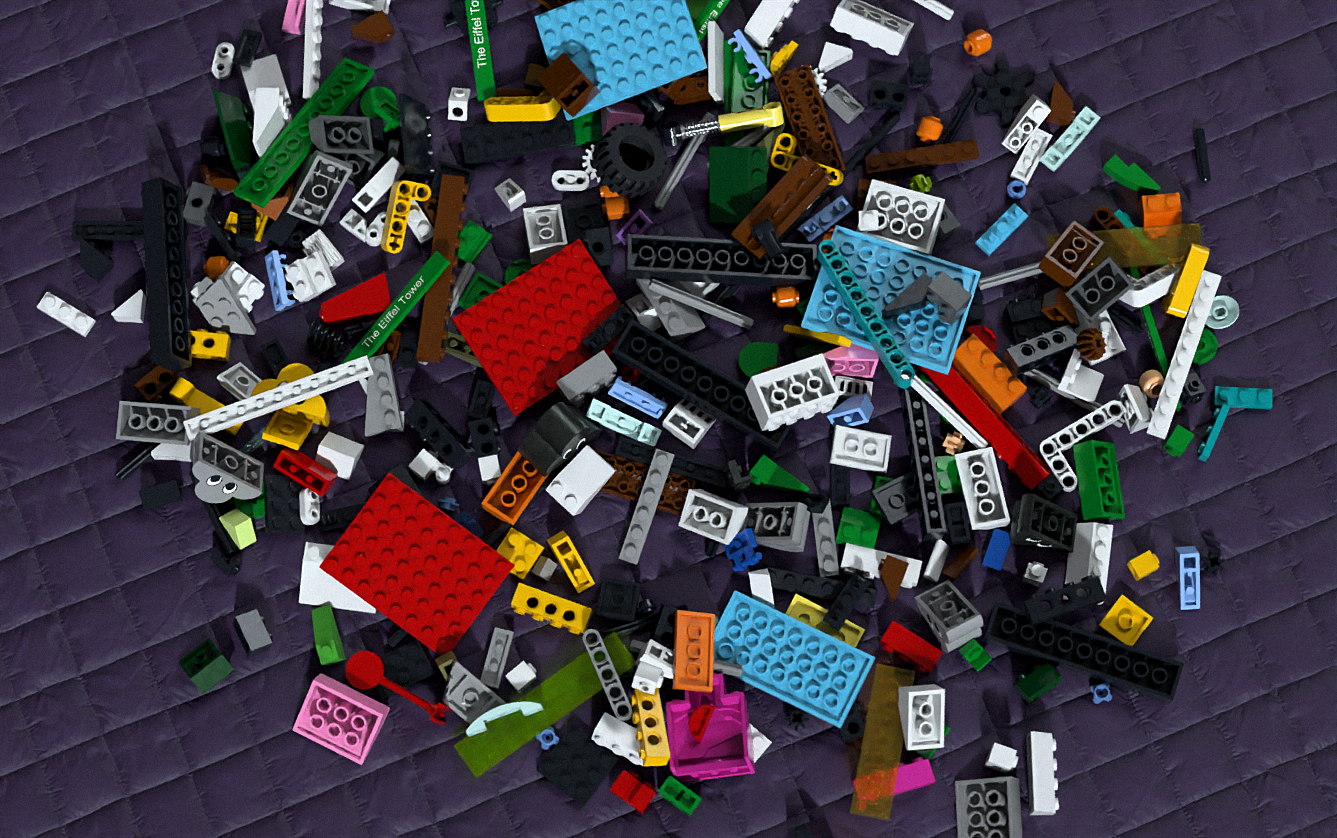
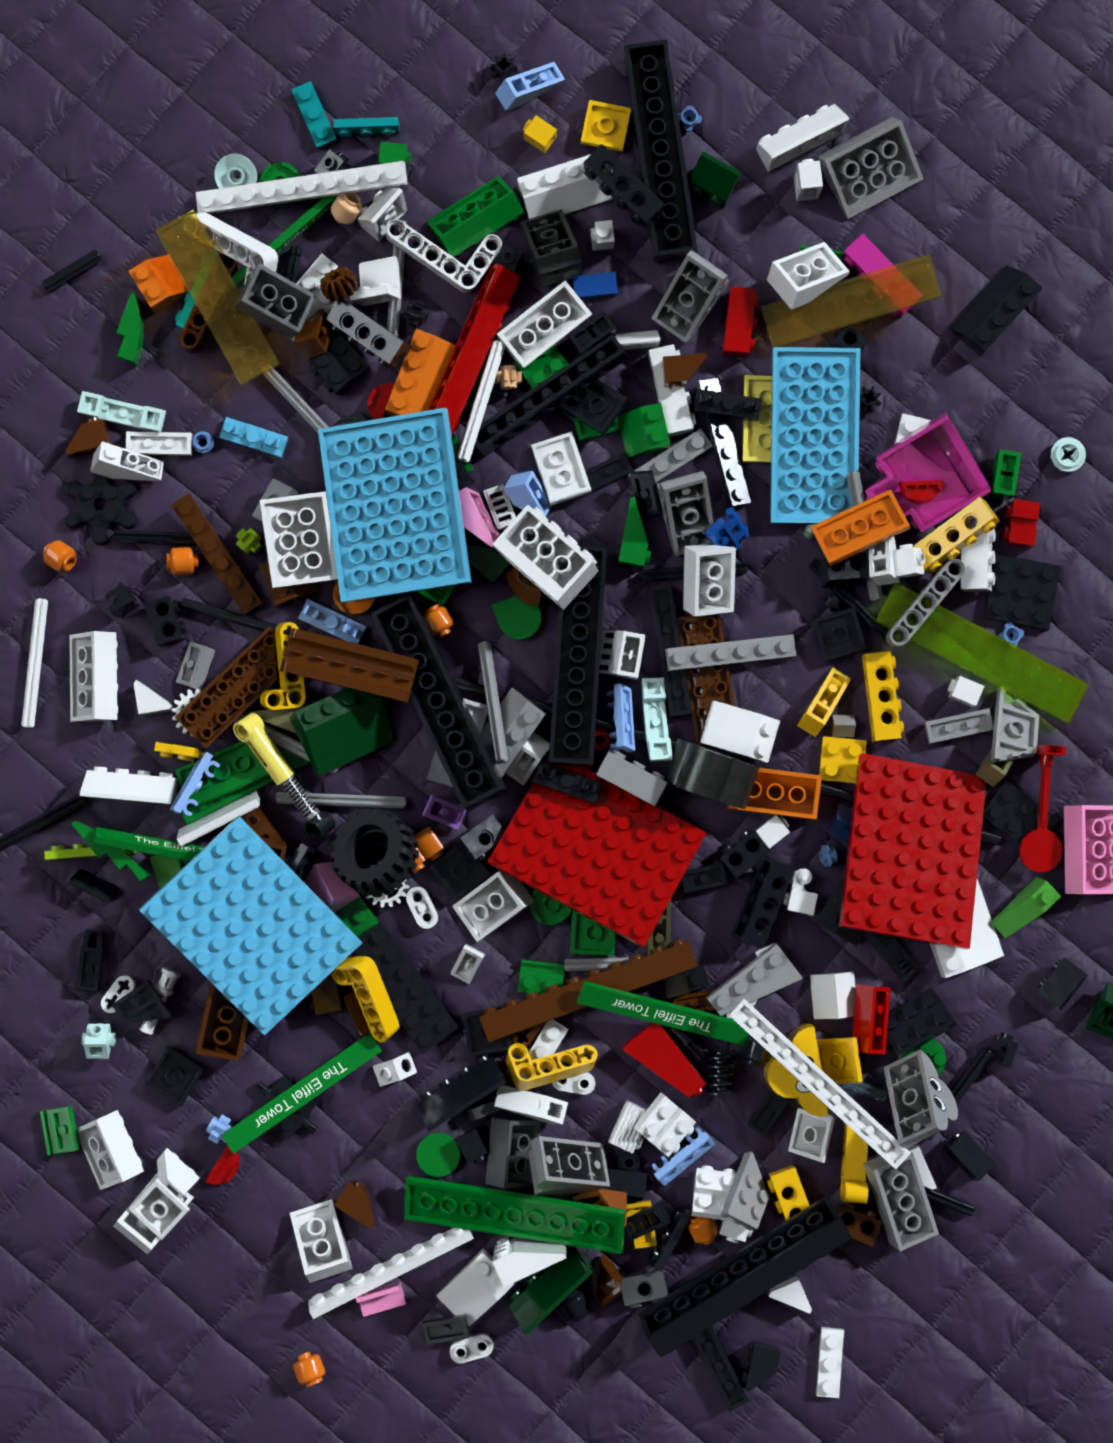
camera: 115 degrees left, 10 degrees up
yellowish green slope [219,509,257,550] -> none
white plate [299,488,320,526] -> none
dark grey slope [309,115,374,155] -> none
white slope [339,209,367,242] -> none
green bracket [373,99,401,132] -> none
light aqua slope [466,702,543,737] -> none
reddish brown slope [537,52,601,118] -> none
pearl dark grey bracket [722,460,753,492] -> none
white slope [748,569,775,608] -> none
black piece [750,219,785,259] -> none
yellow tile [783,324,852,348] -> none
teal beam [817,240,915,389] -> none
white plate [859,210,879,231] -> none
black slope [882,273,934,319] -> none
dark grey brick [925,271,972,326] -> none
reddish brown slope [942,545,979,582] -> none
green bracket [959,638,992,671] -> none
reddish brown slope [1038,221,1105,290] -> none
yellow beam [1161,242,1210,318] -> none

